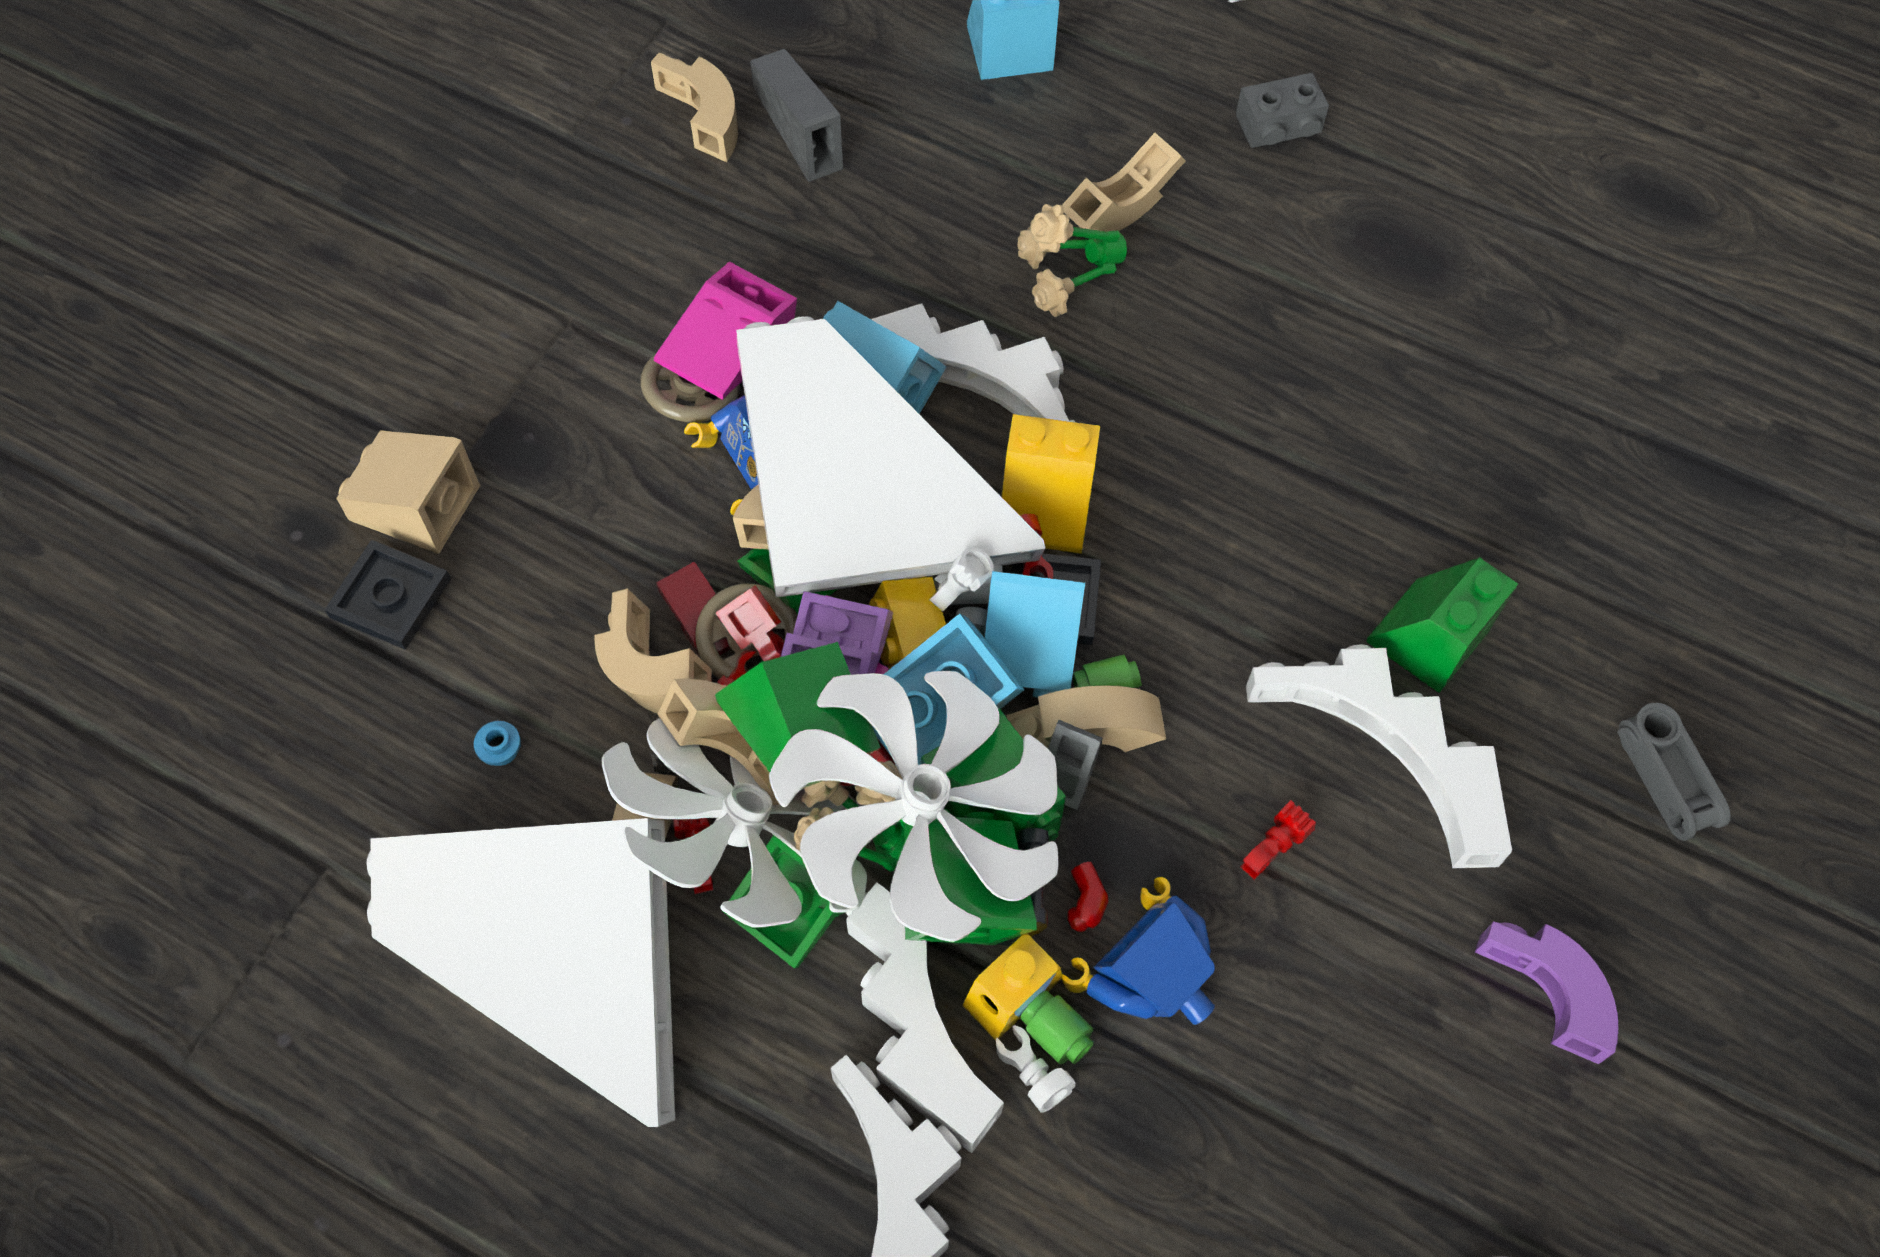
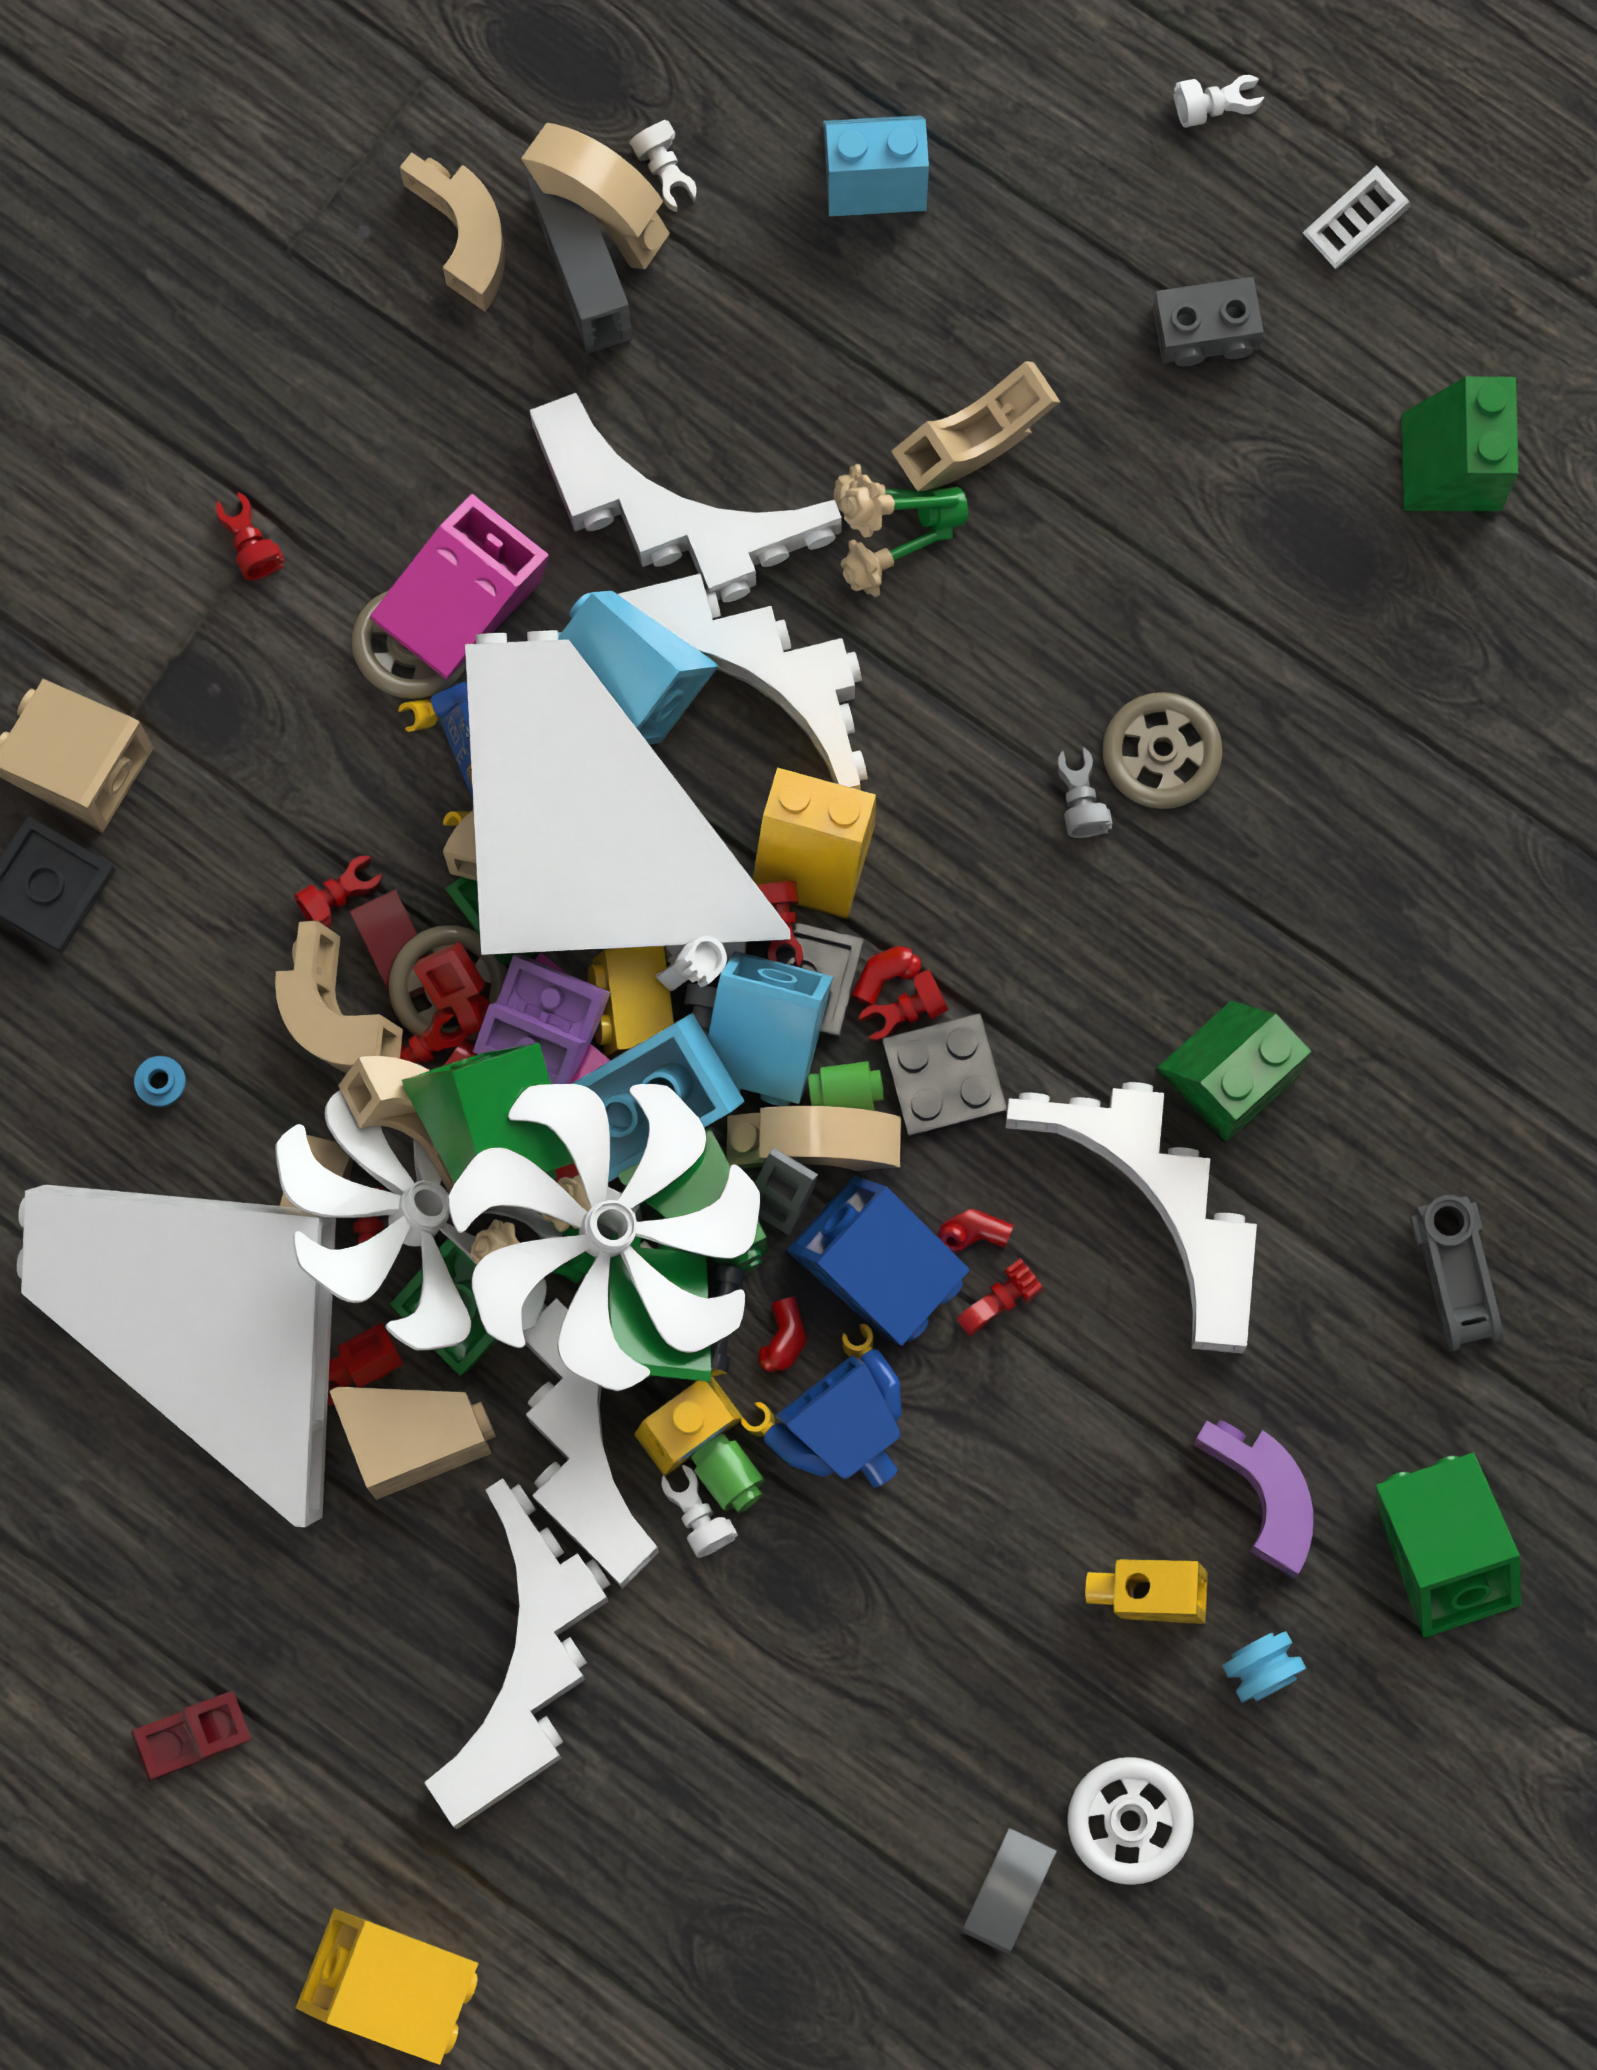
camera: 10 degrees right, 15 degrees up
none -> red piece [216,492,285,580]
none -> red piece [294,856,382,928]
none -> red plate [327,1322,404,1406]
none -> tan slope [329,1387,496,1500]
none -> tan arch [521,123,670,270]
none -> white arch [530,393,841,602]
none -> white piece [629,120,696,212]
none -> blue slope [786,1175,970,1346]
none -> red arm [851,946,921,1006]
none -> red piece [859,969,949,1043]
none -> plate [882,1013,1007,1139]
none -> red arm [937,1209,1014,1253]
none -> light grey piece [1058,747,1112,838]
none -> yellow torso [1085,1559,1208,1624]
none -> dark tan plate [1102,692,1223,809]
none -> medium azure wheel [1222,1631,1306,1703]
none -> white slope [1303,166,1411,270]
none -> green slope [1376,1452,1521,1638]
none -> green slope [1401,376,1518,511]

